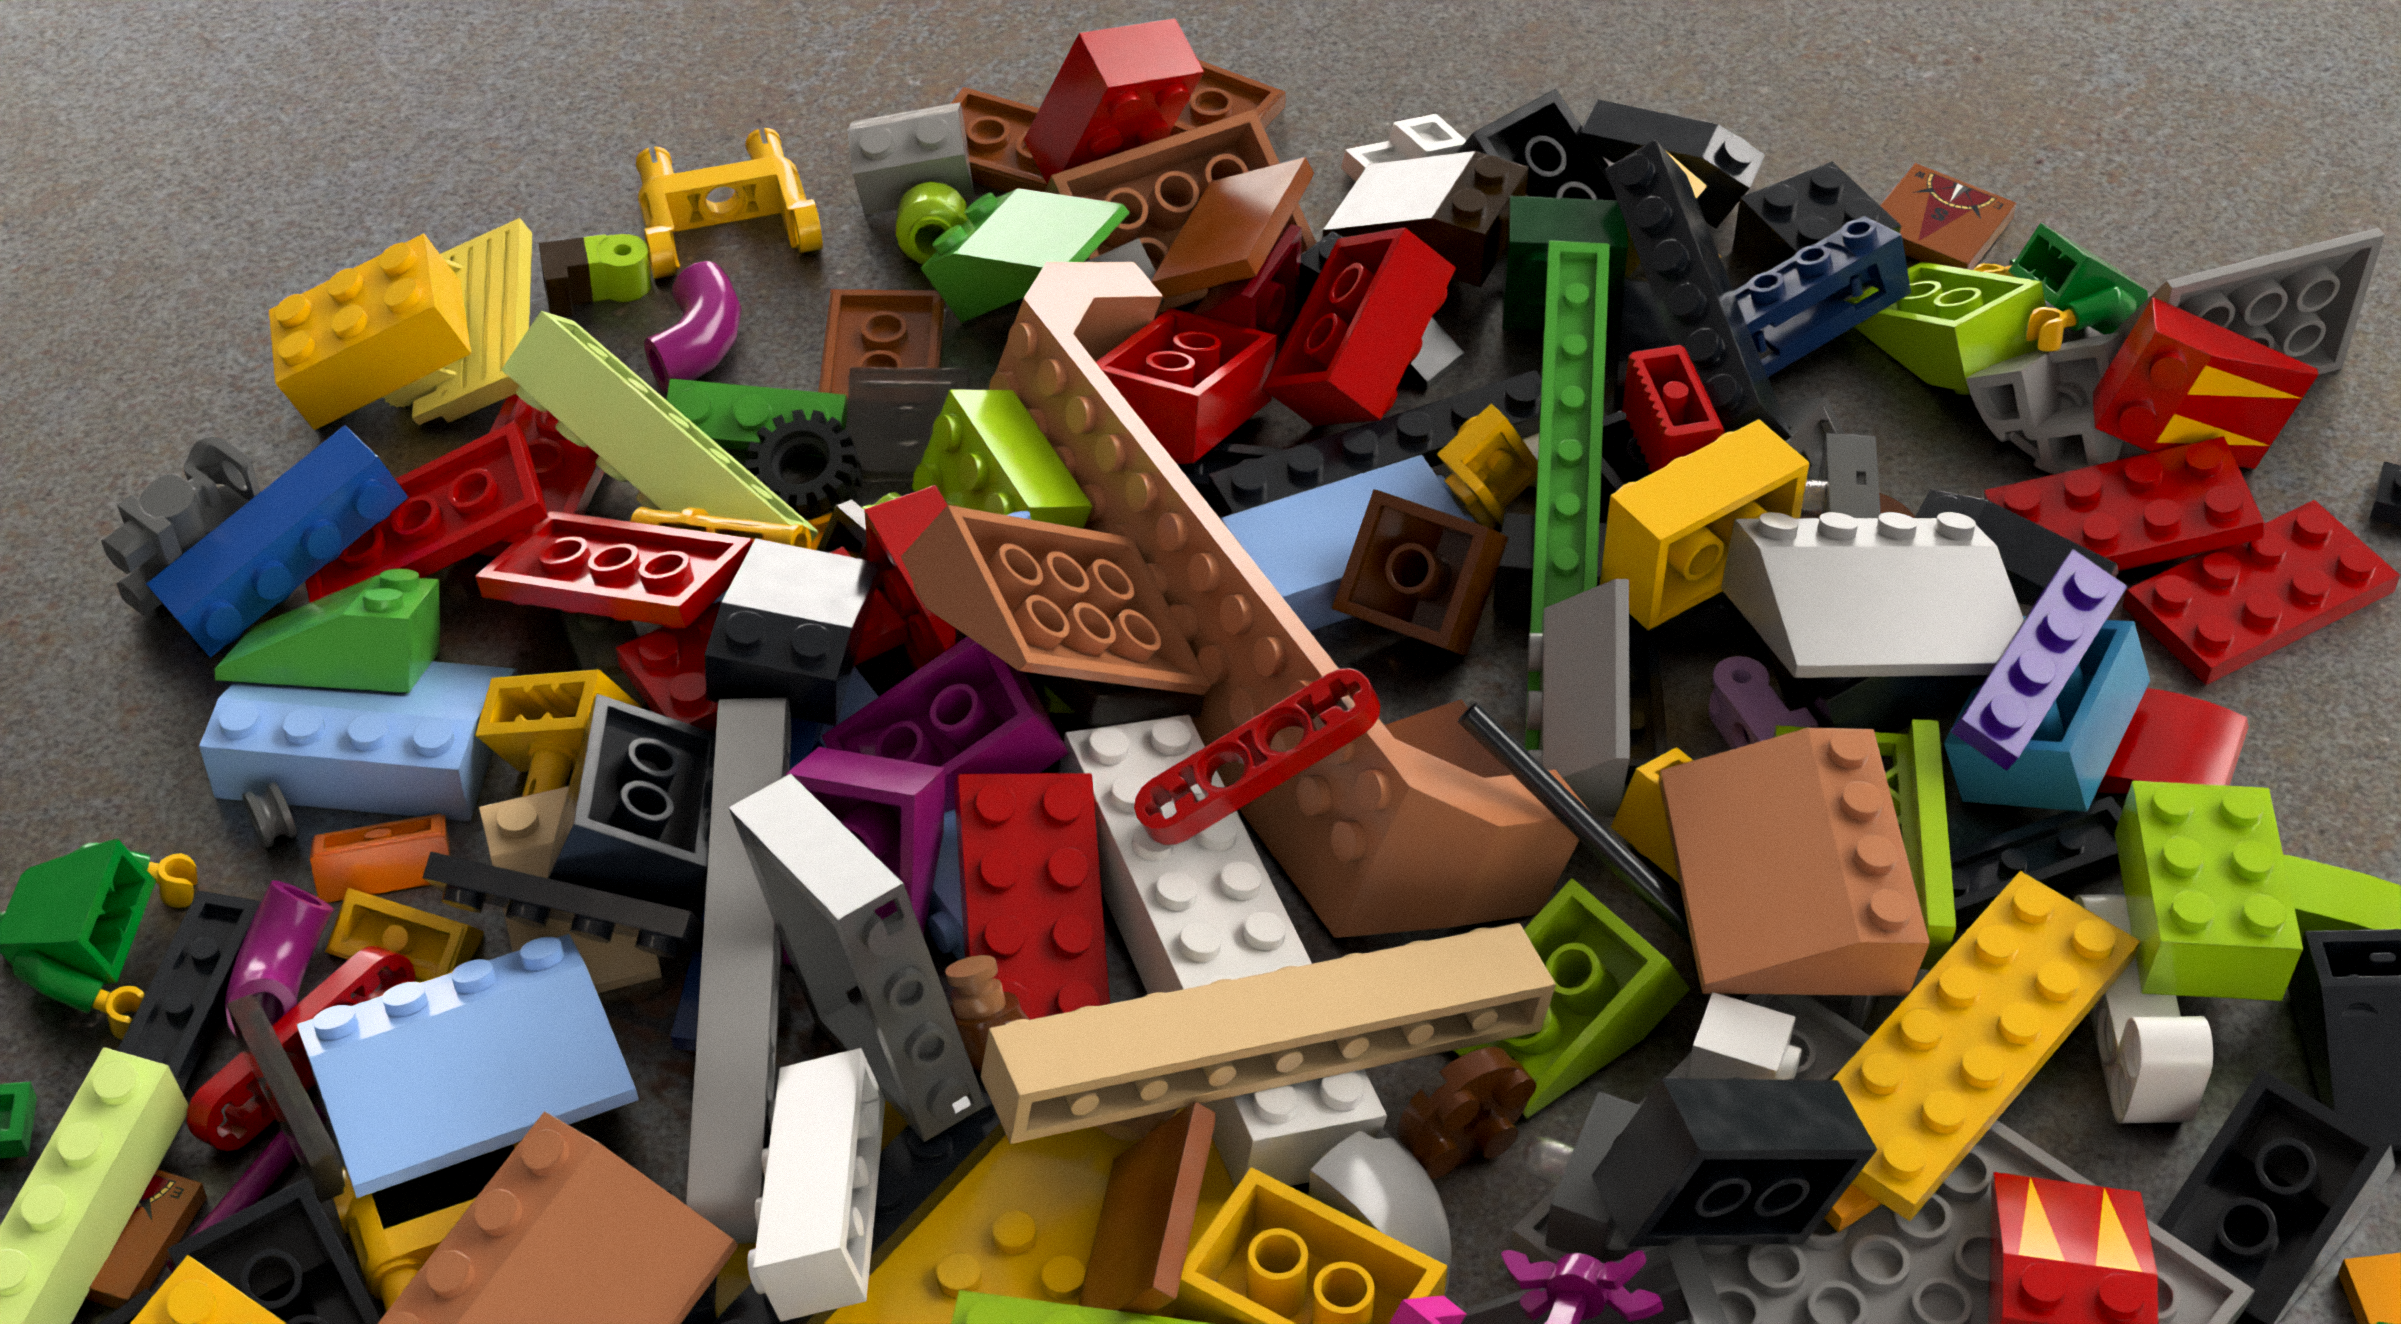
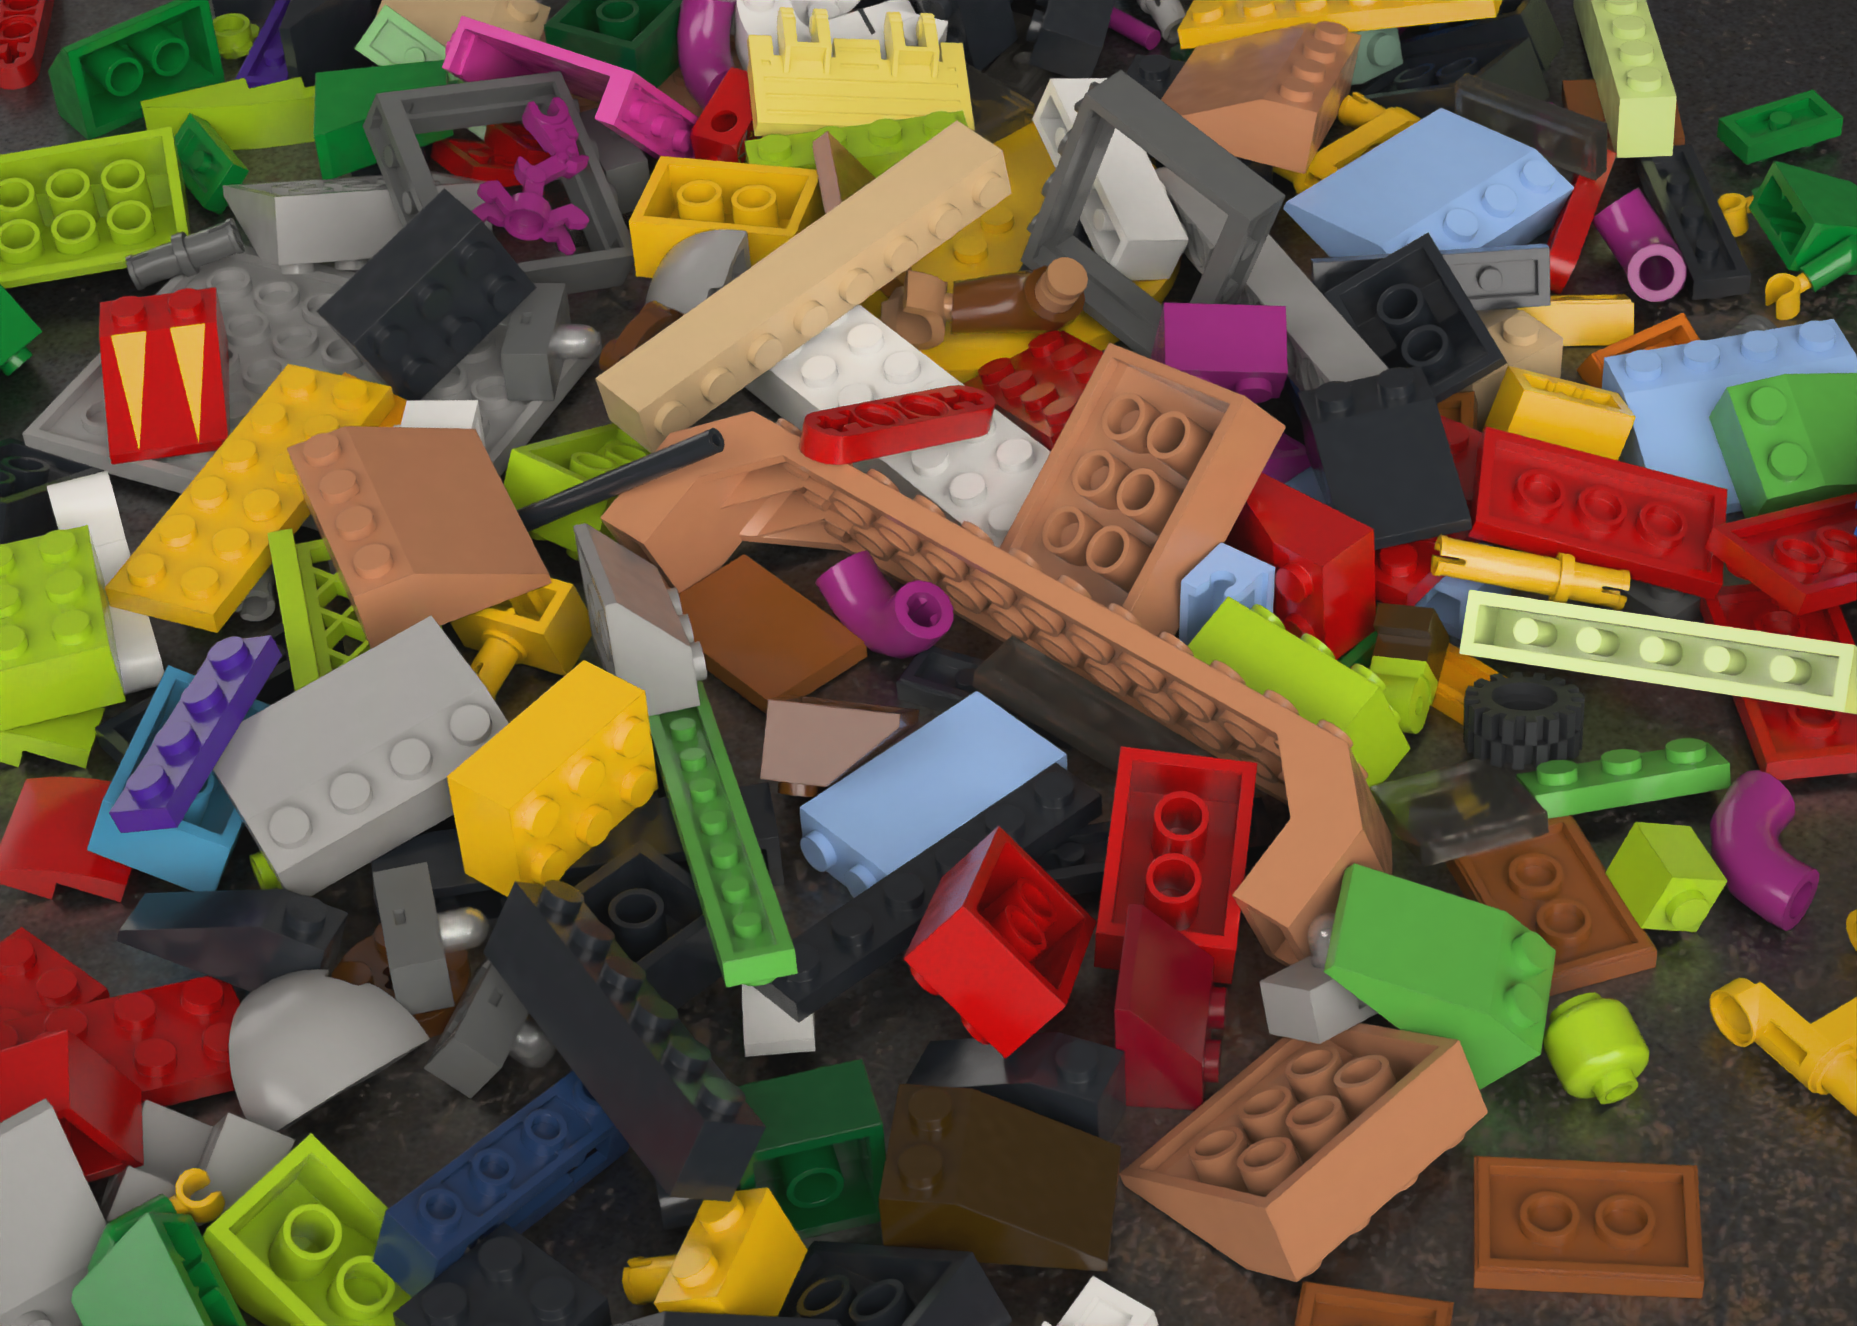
camera: 165 degrees right, 5 degrees down
light grey slope [847,103,974,215] -> none
red brick [1024,18,1204,185] -> none
dark orange tile [1151,157,1314,298] -> none
yellow bracket [1437,403,1538,530] -> none
red brick [1622,345,1725,473] -> none
none -> light grey brick [229,969,430,1133]
none -> lime brick [1605,822,1727,932]

